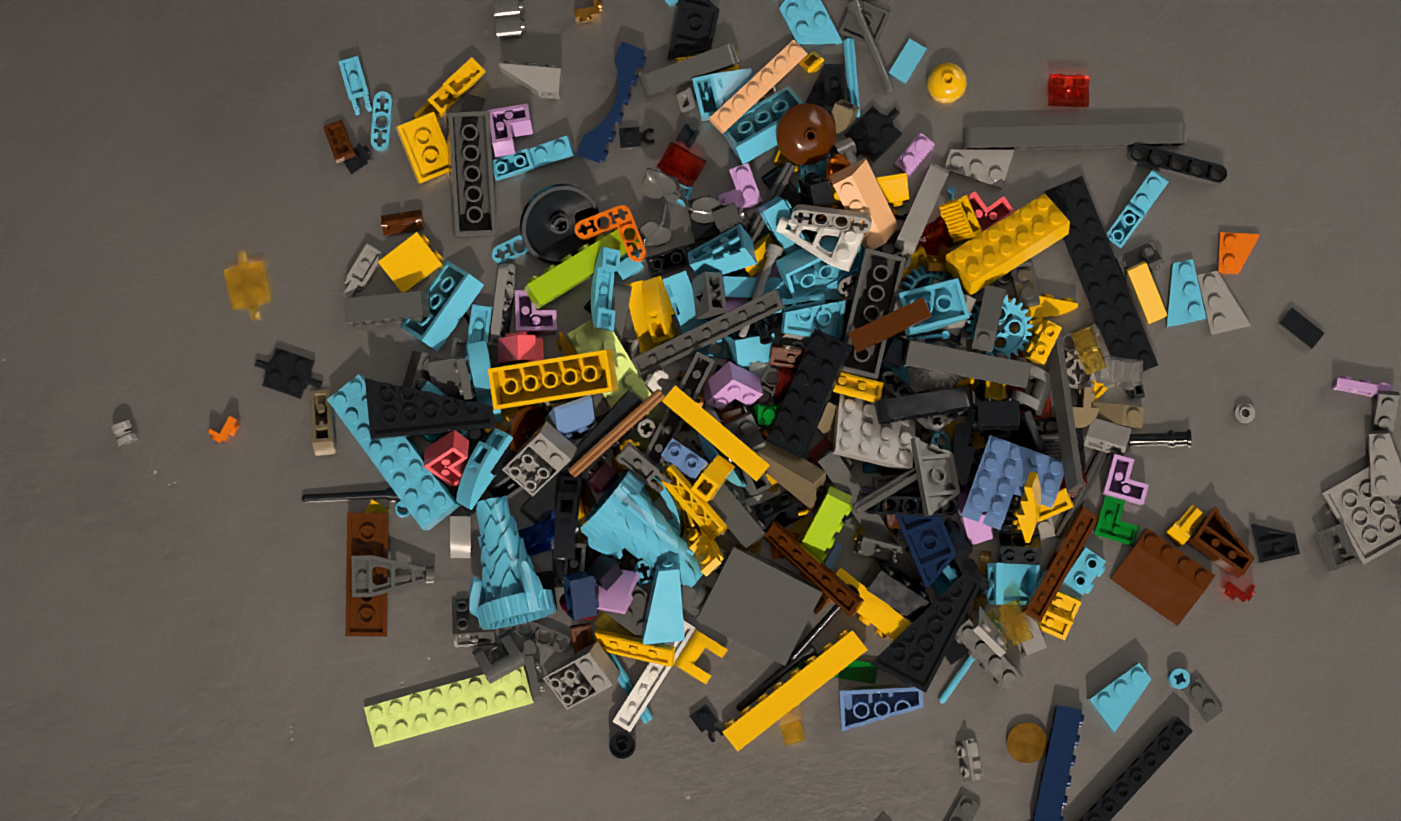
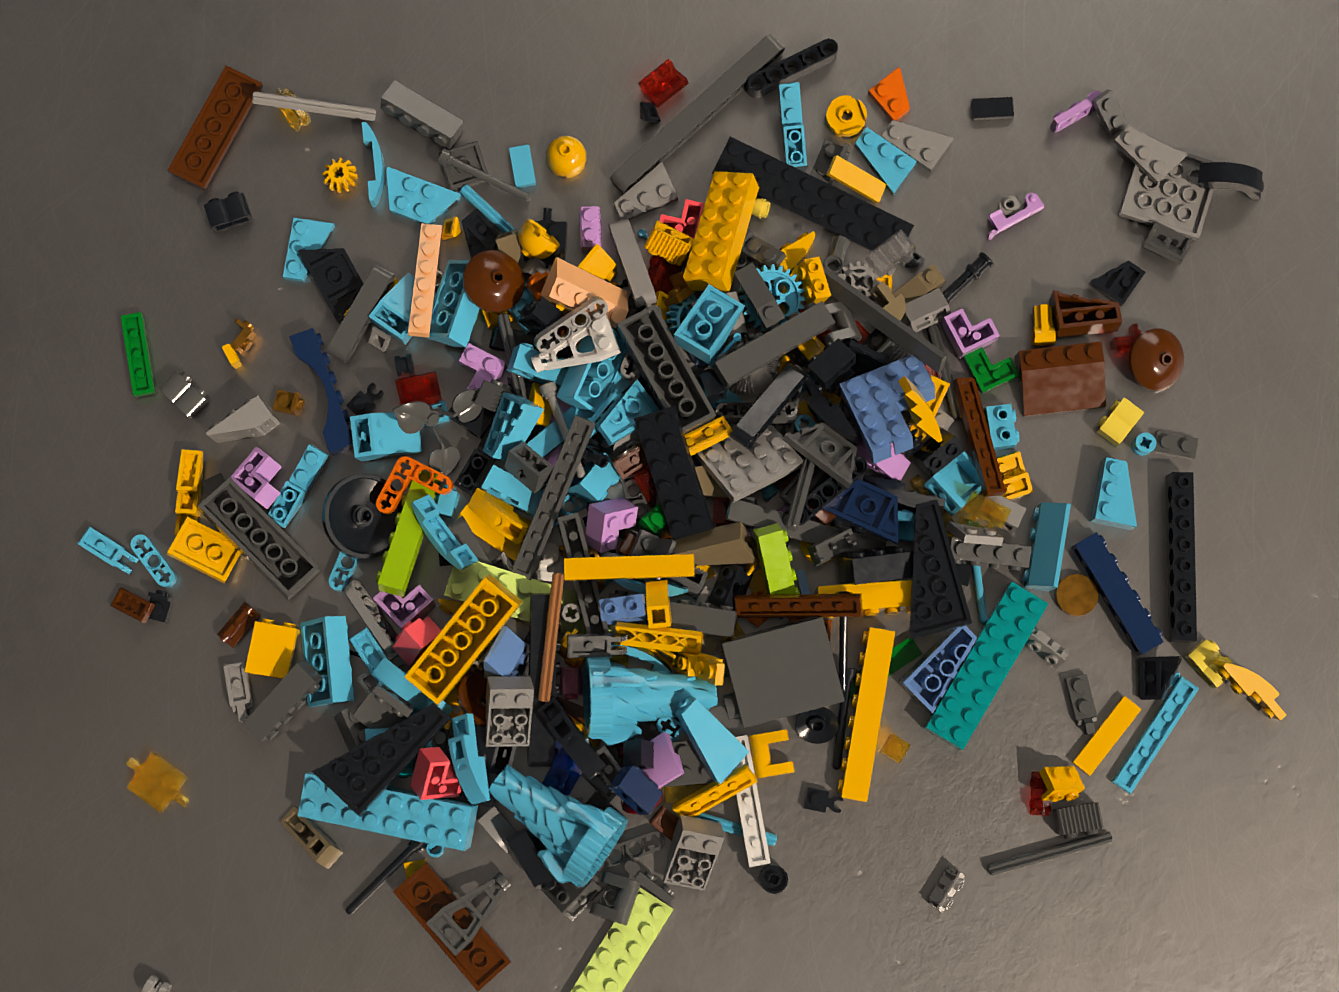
camera: 45 degrees left, 5 degrees down
orange bracket [207,416,240,443] -> none
black plate [254,347,323,400] -> none
reddish brown tile [848,297,932,353] -> none
clear yellow slope [1071,327,1107,375] -> none
none -> yellow tile [222,344,242,369]
none -> pearl gold bracket [272,389,305,416]
none -> medium azure slope [350,412,422,462]
none -> black slope [506,828,557,890]
none -> yellow cylinder [518,219,560,259]
none -> black slope [640,102,661,123]
none -> light yellow cone [752,198,770,219]
none -> black dish [796,707,839,744]
none -> yellow plate [826,95,867,137]
none -> teal brick [923,582,1049,751]
none -> lavender piece [987,193,1044,240]
none -> medium azure slope [1022,502,1071,592]
none -> light yellow brick [1097,397,1144,447]
none -> reddish brown dish [1129,328,1184,391]

